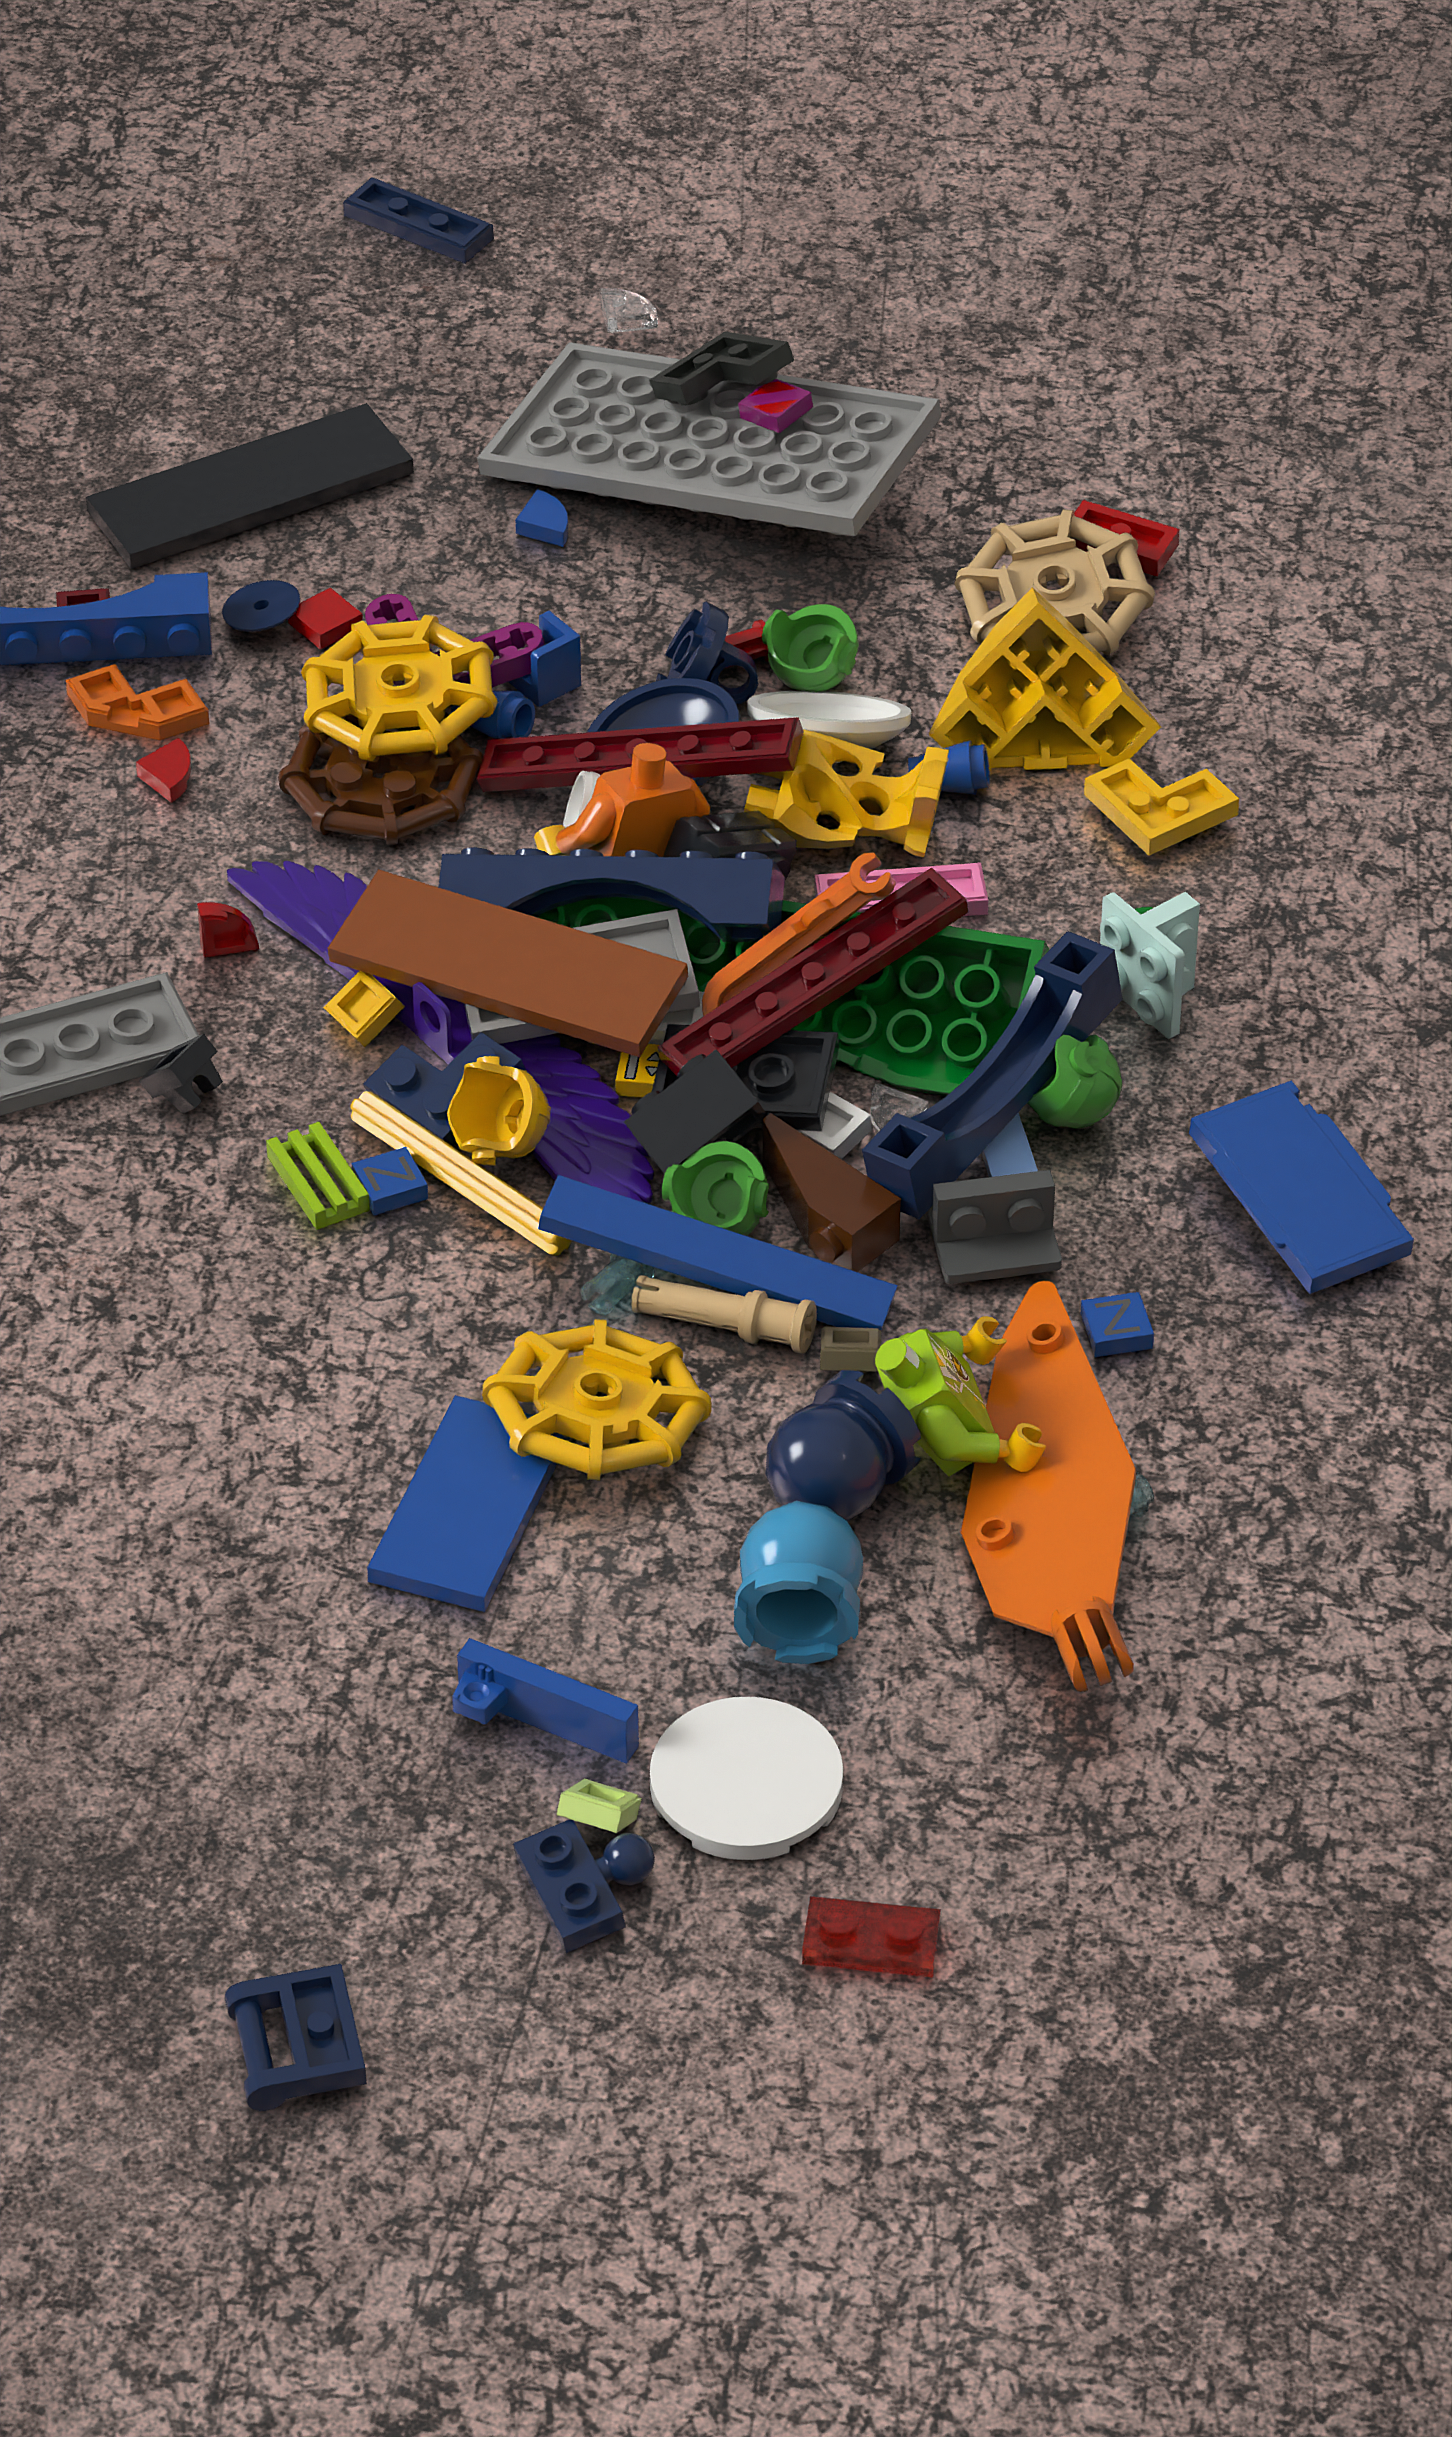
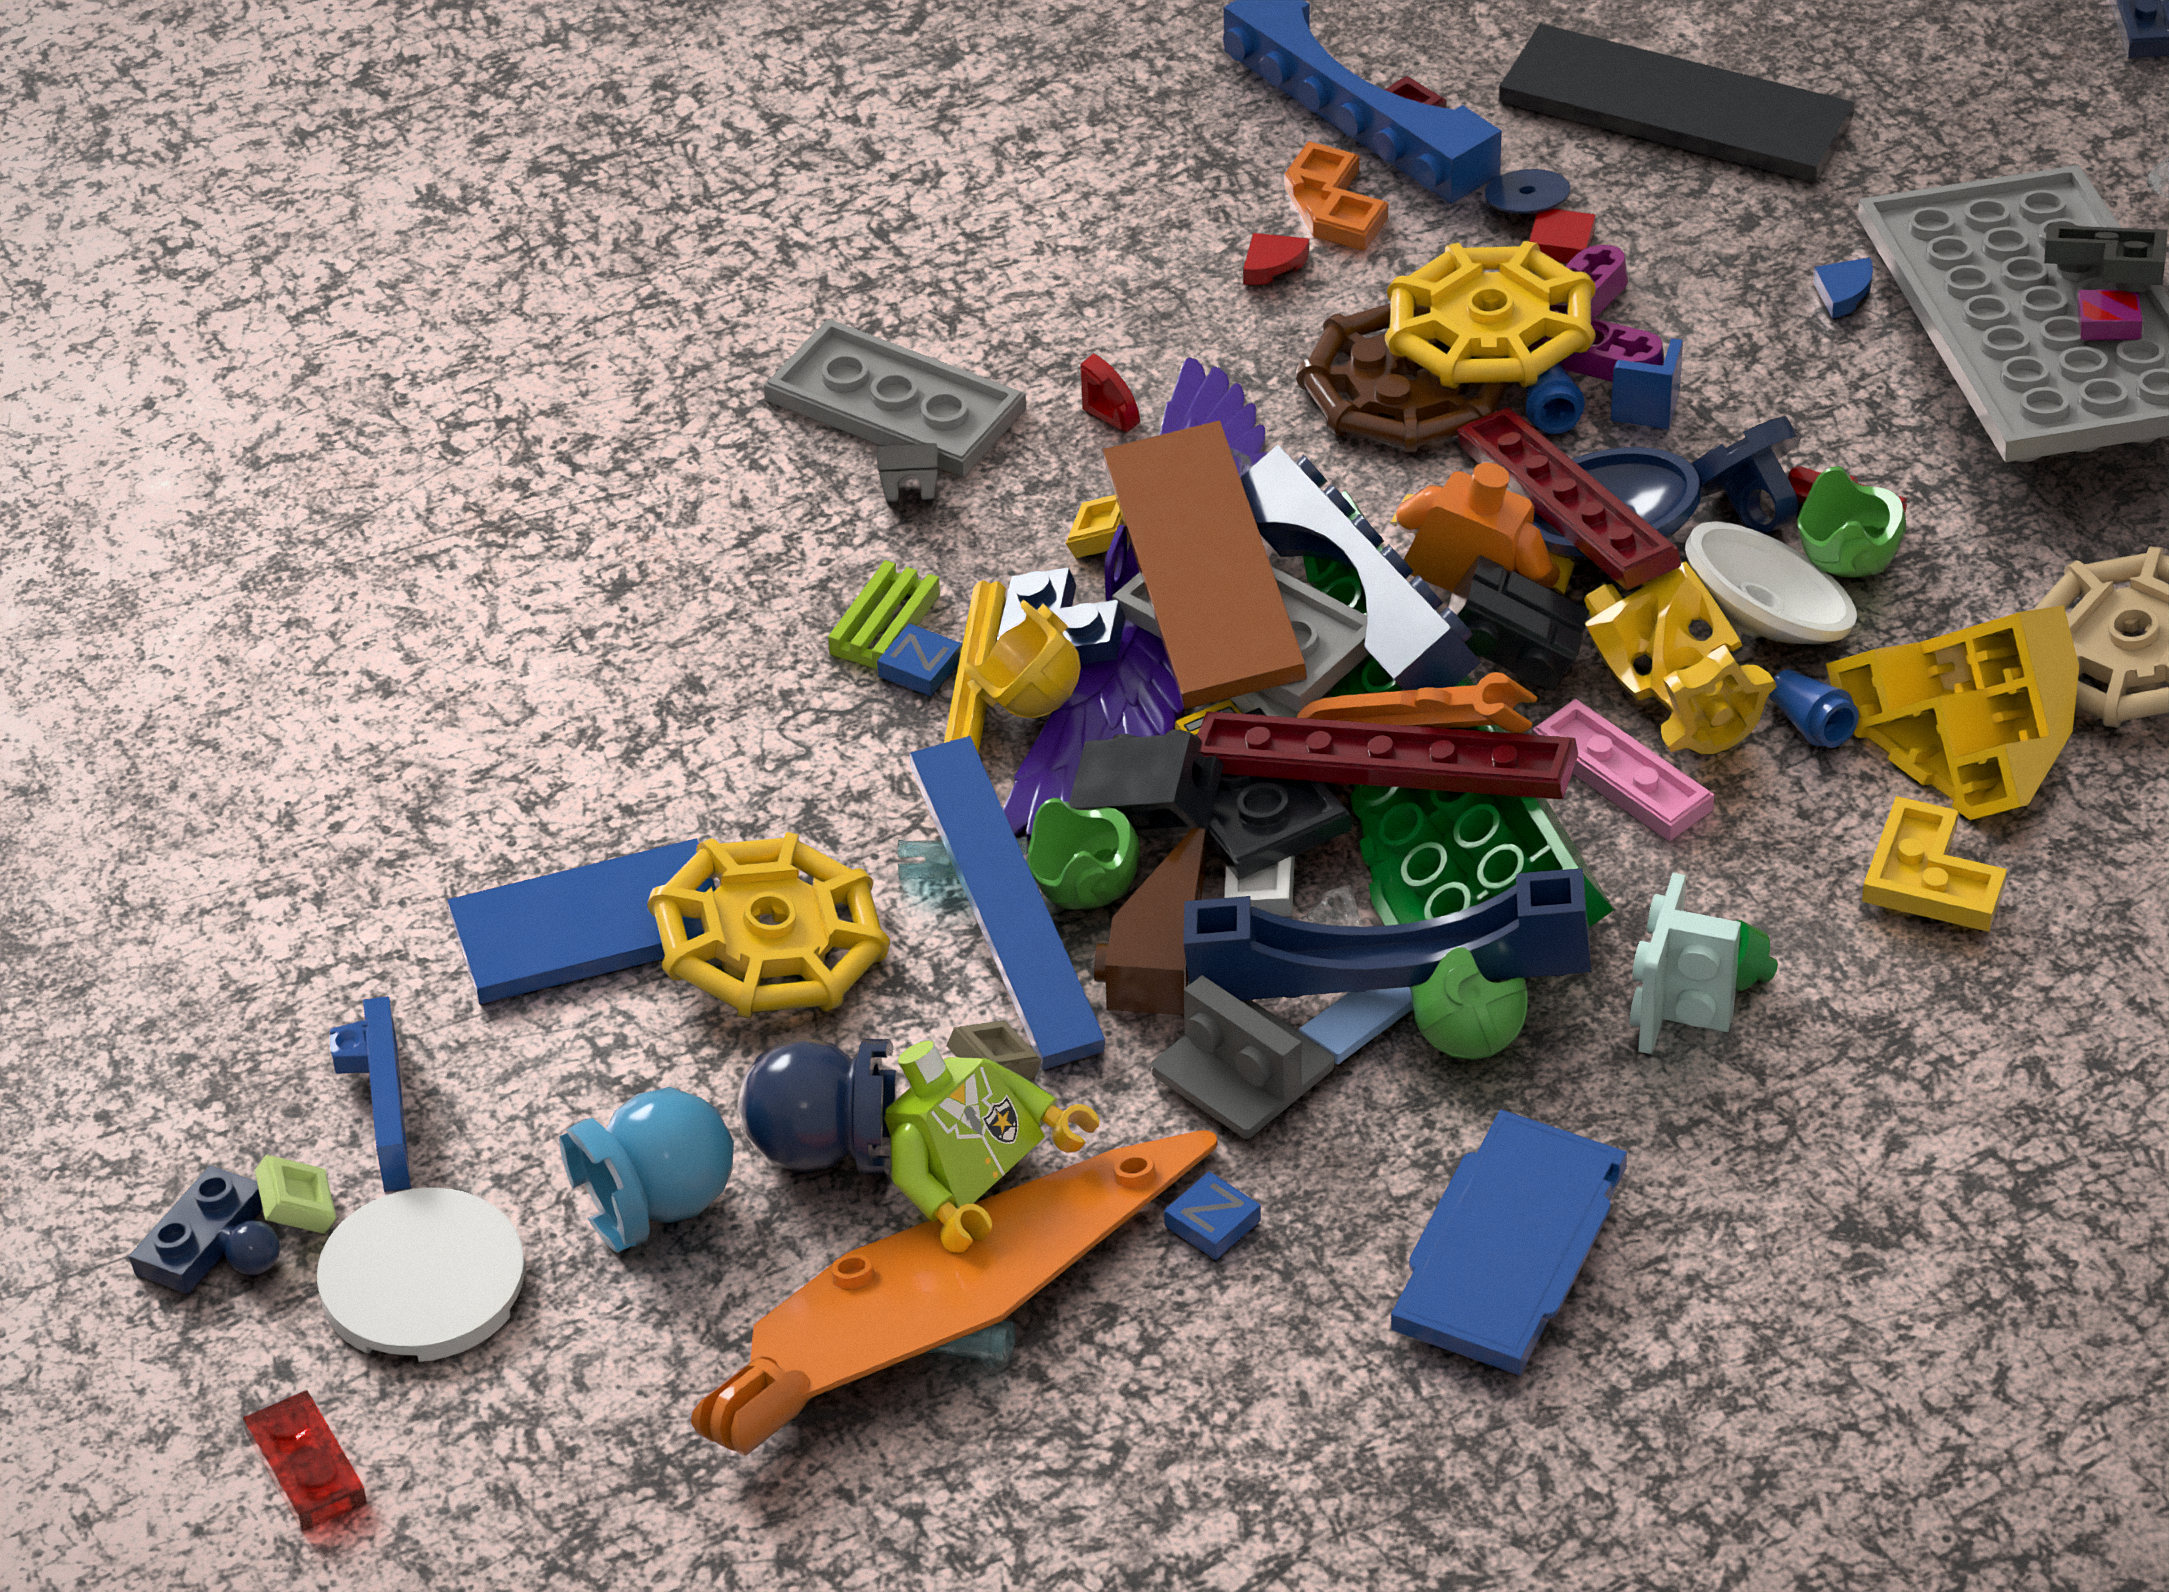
camera: 55 degrees right, 0 degrees up
tan pin [631,1275,817,1354] -> none

